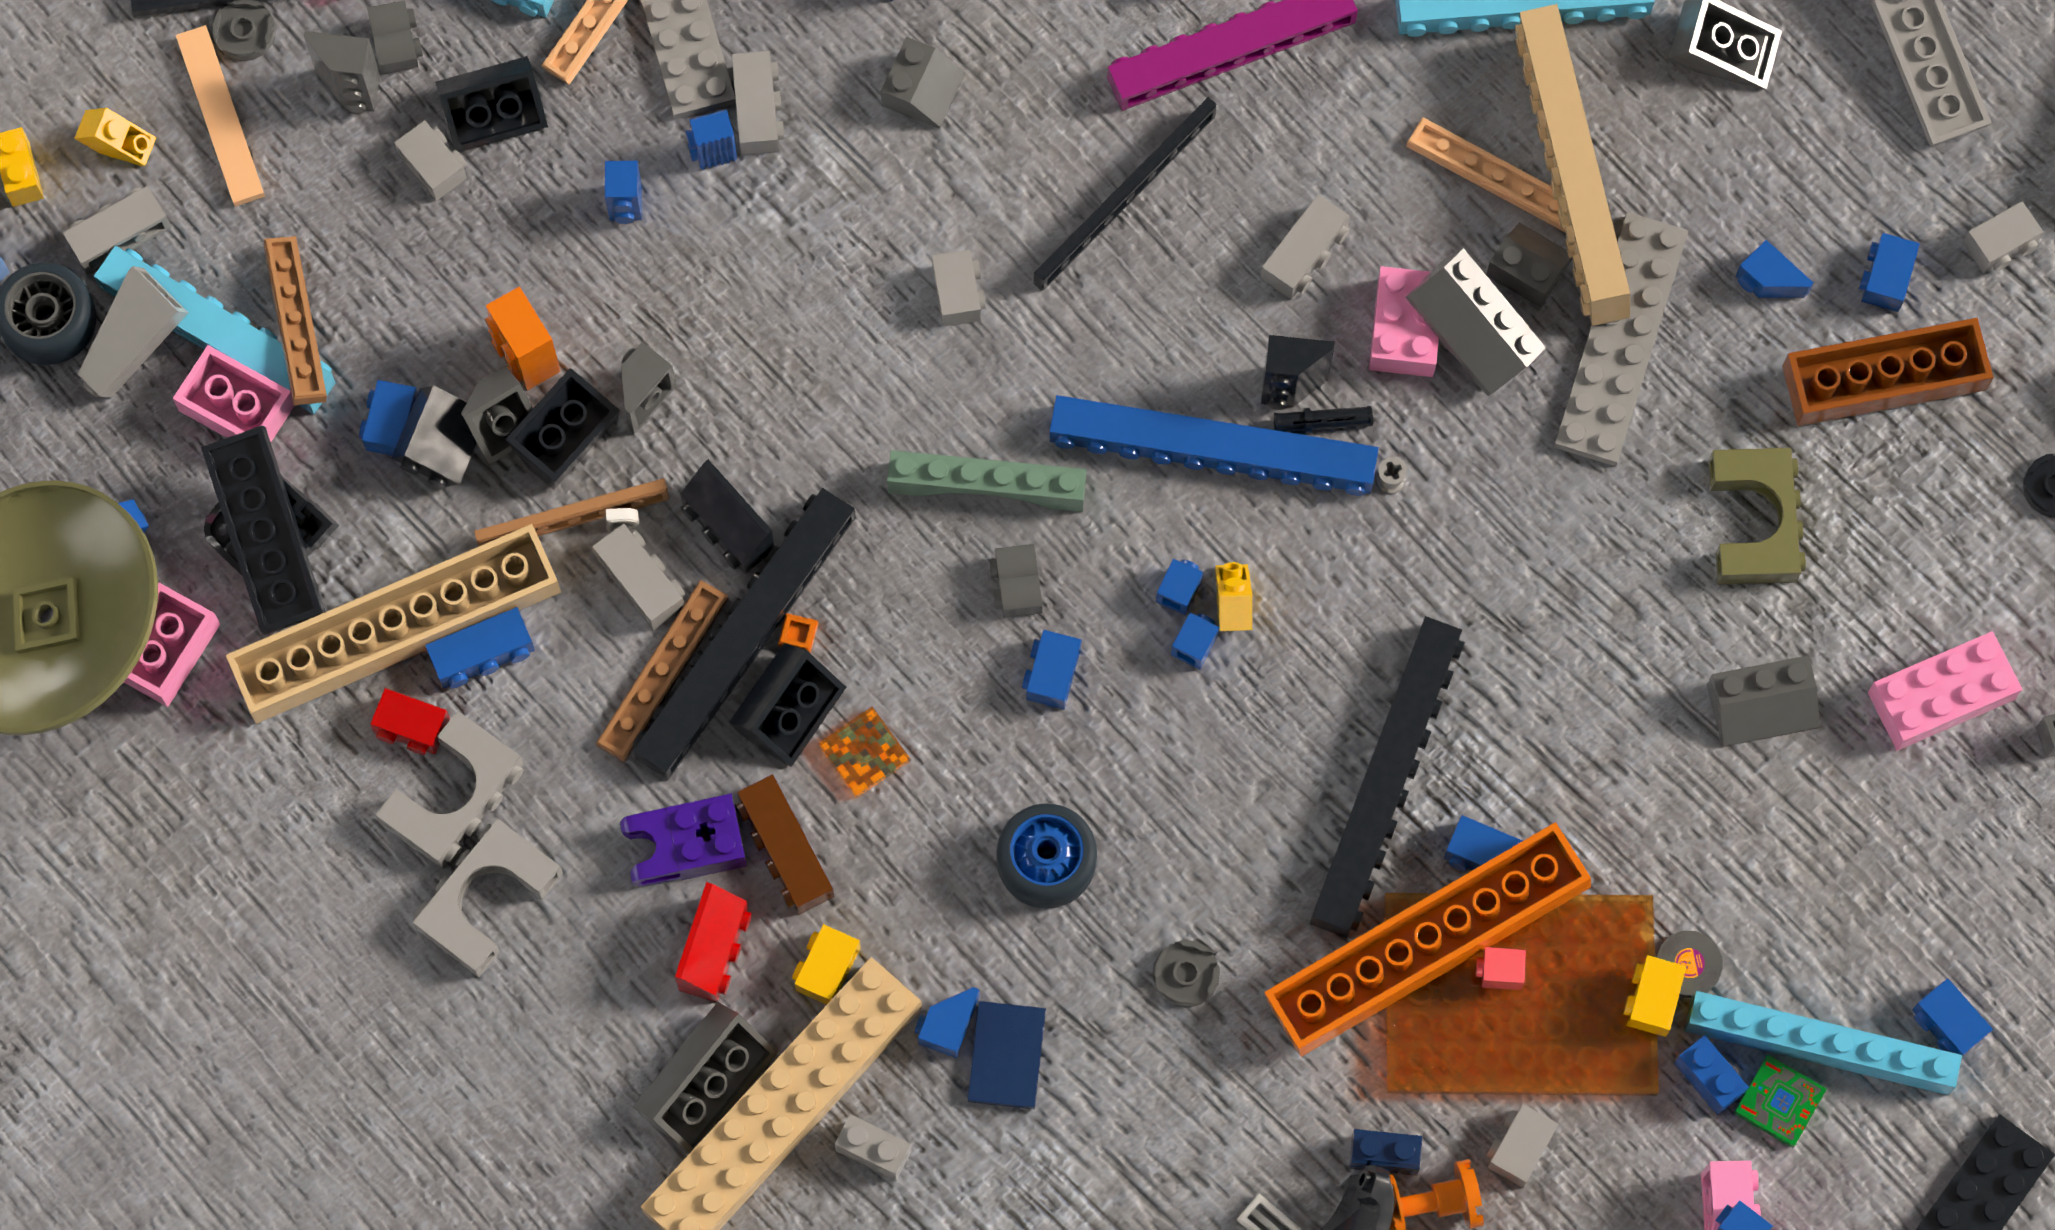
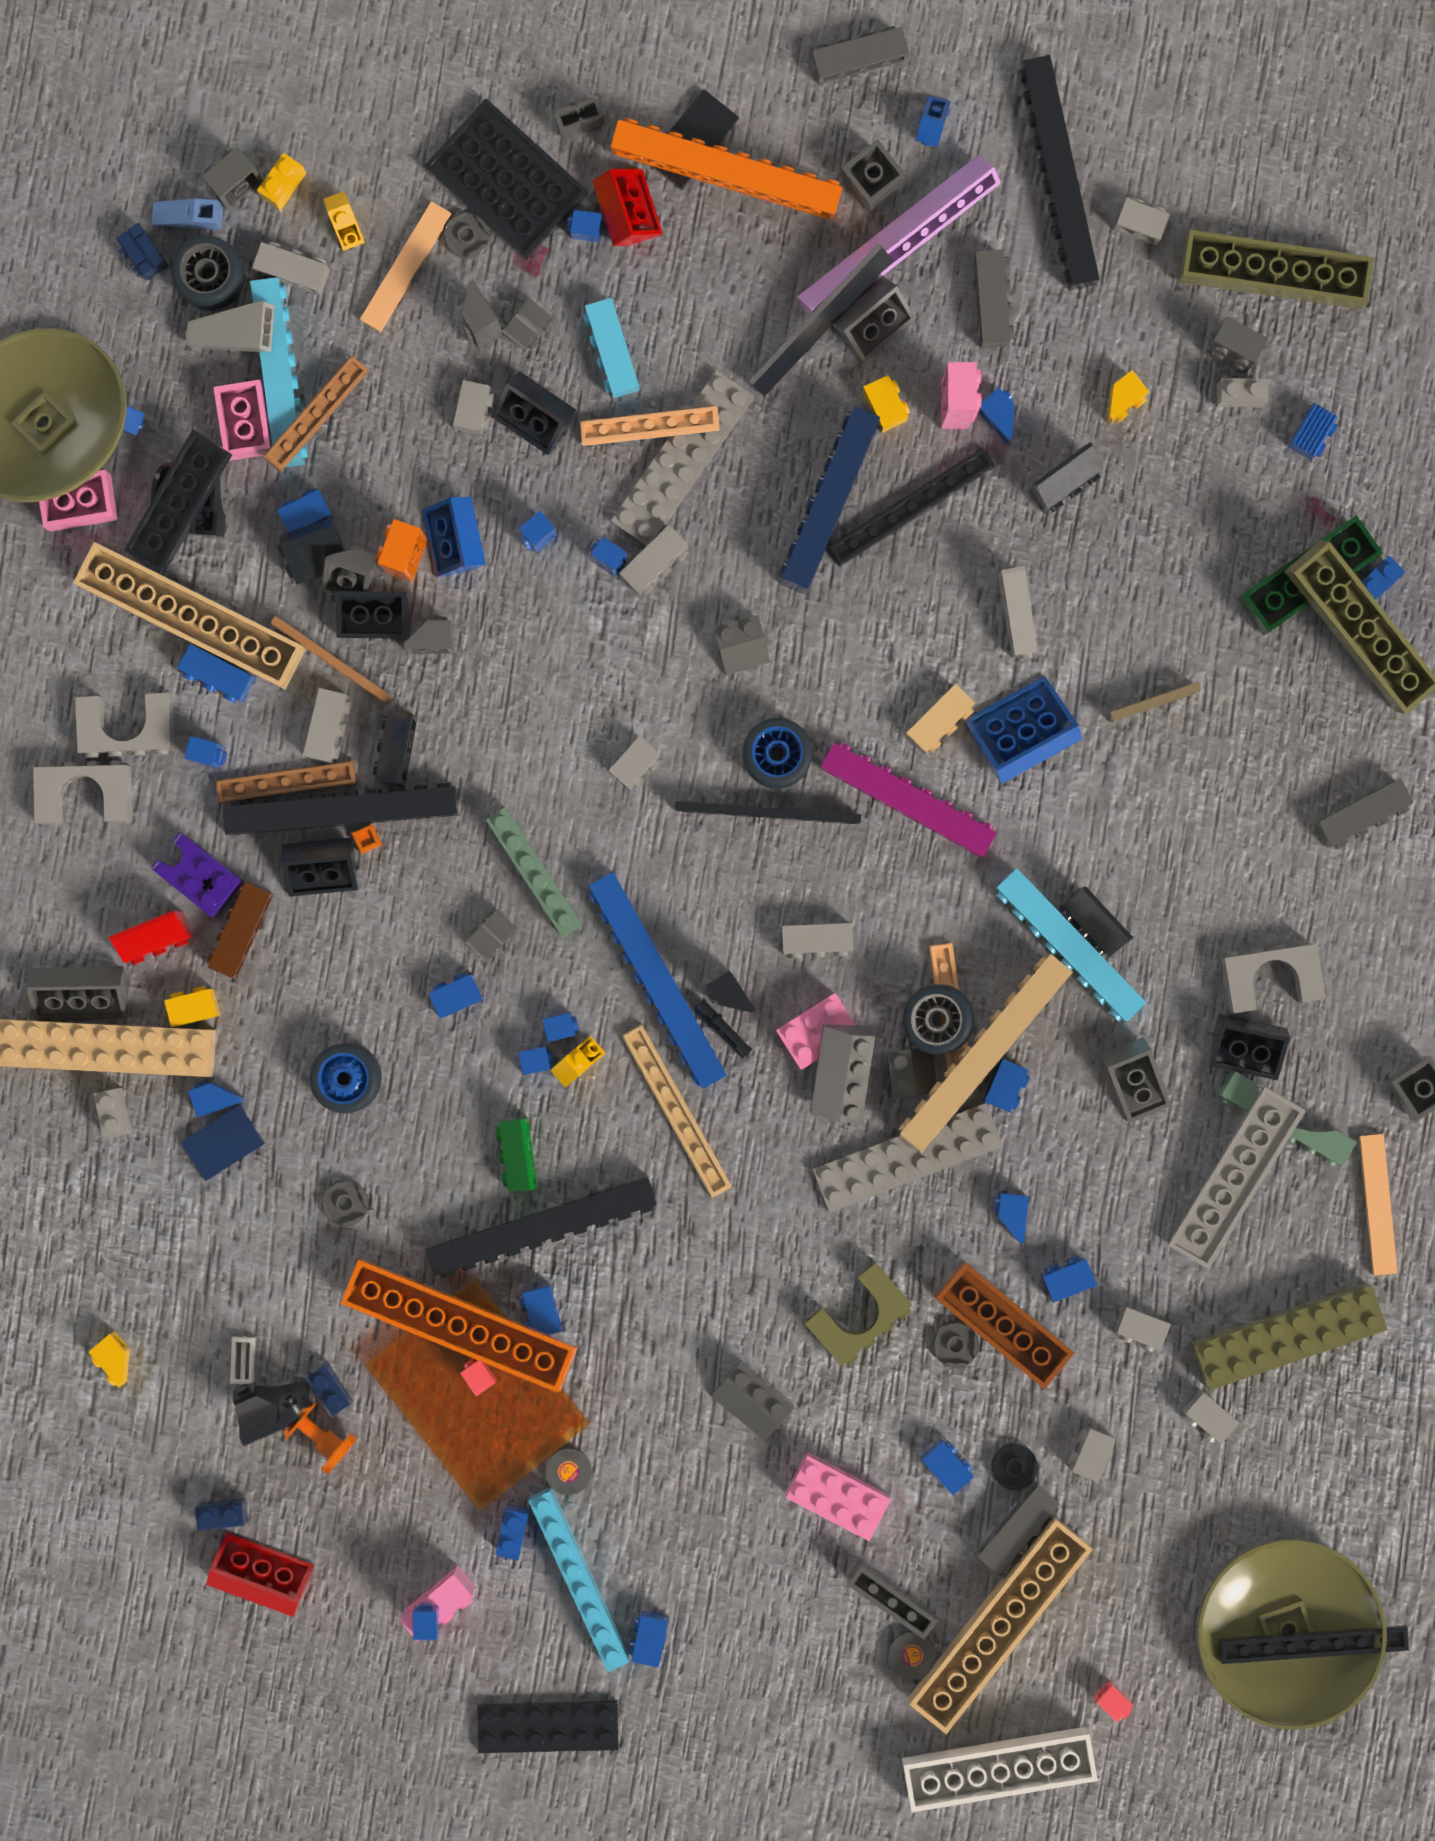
camera: 55 degrees right, 15 degrees up
red brick [370,688,450,755] -> none
white tile [605,508,639,531] -> none
clear orange tile [818,706,911,798] -> none
light grey bush [1376,457,1407,495] -> none
light grey brick [1486,1104,1559,1188] -> none
yellow brick [1623,955,1687,1037] -> none
green tile [1734,1055,1827,1148] -> none
none -> blue brick [184,736,227,769]
none -> blue slope [422,497,486,577]
none -> green slope [496,1117,537,1192]
none -> tan tile [622,1024,732,1198]
none -> wheel [742,718,812,789]
none -> wheel [903,984,975,1055]
none -> blue brick [921,1438,974,1496]
none -> dark grey tile [932,1321,979,1368]
none -> blue brick [983,1058,1030,1113]

